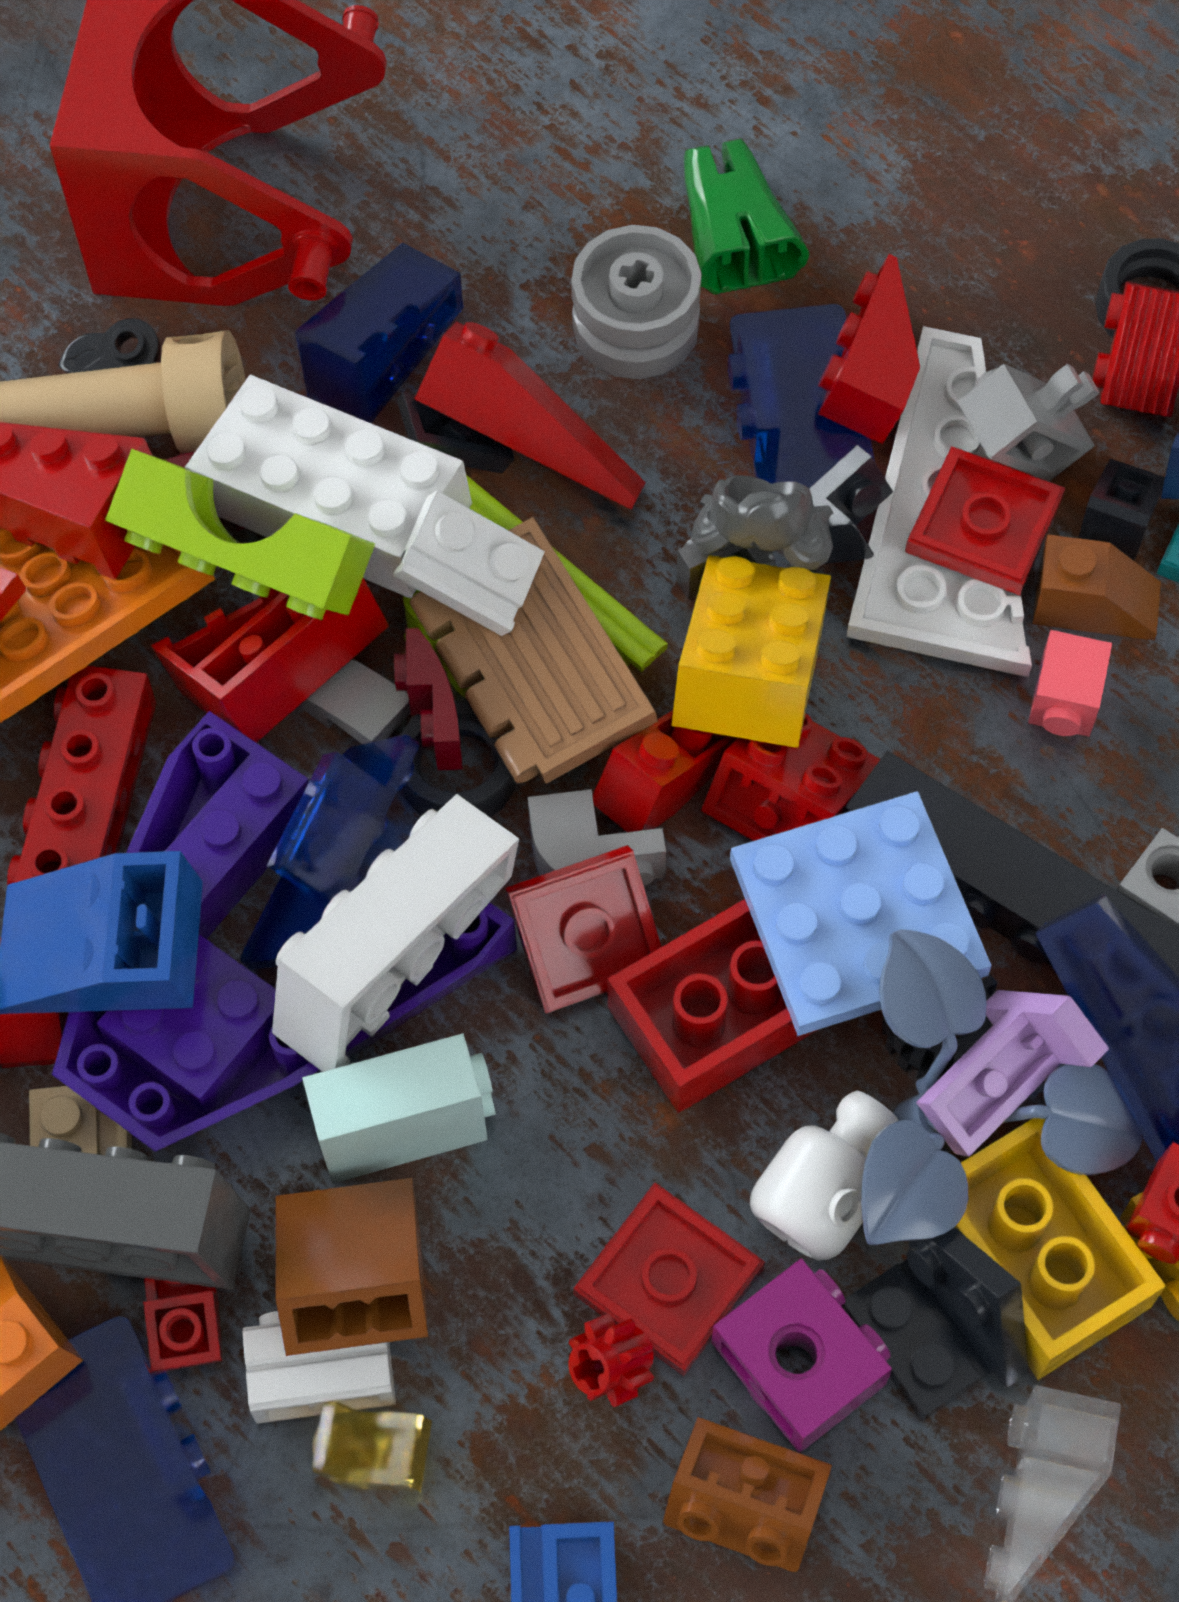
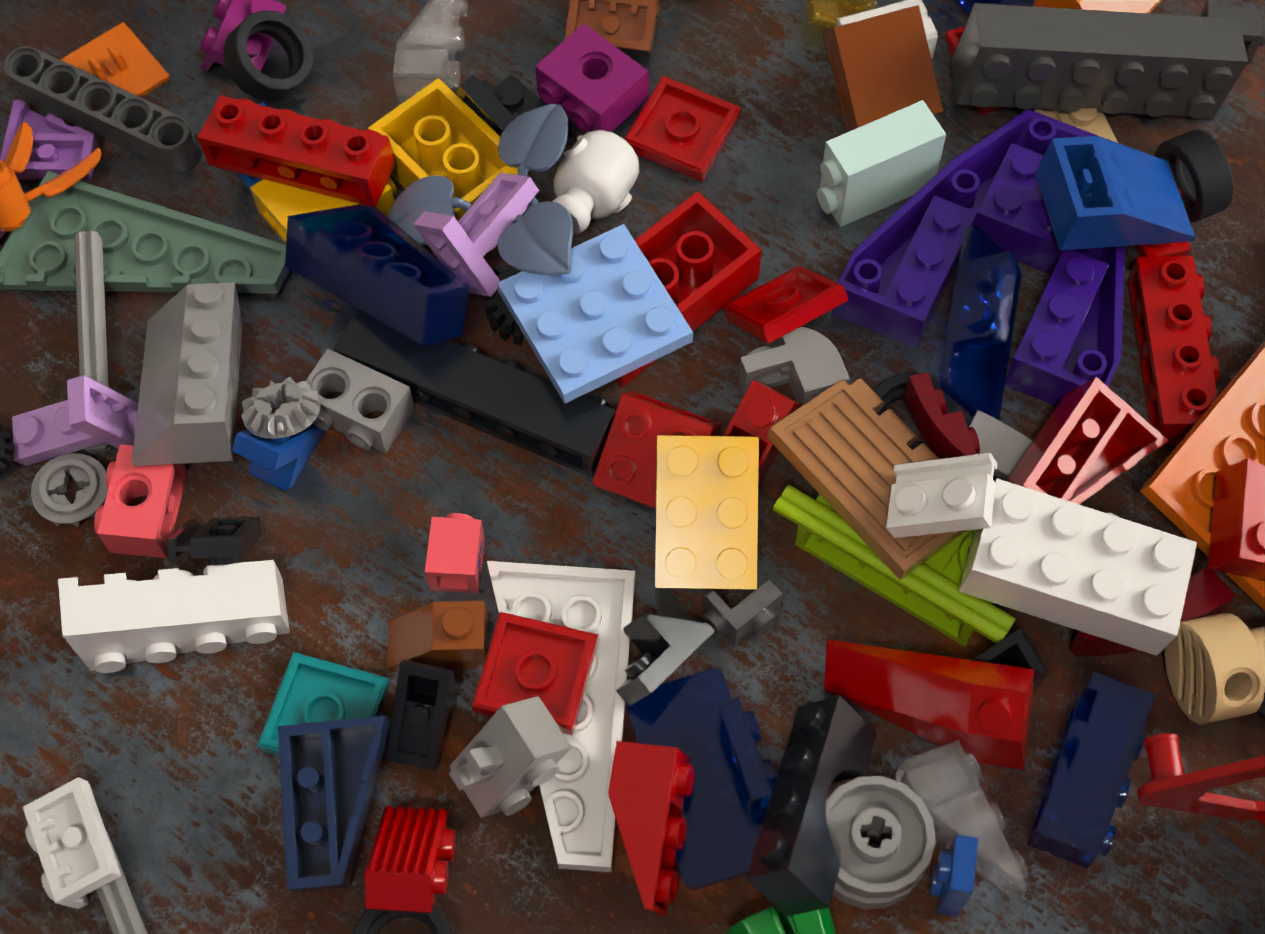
camera: 170 degrees right, 0 degrees up
lime arch [105,449,376,620] -> none
white wedge [272,794,519,1072] -> none
red gear [568,1313,654,1407] -> none
dark grey hair [692,475,834,570] -> none
none -> black arch [746,695,877,917]
none -> clear slope [895,740,1029,902]
none -> blue plate [929,834,978,917]

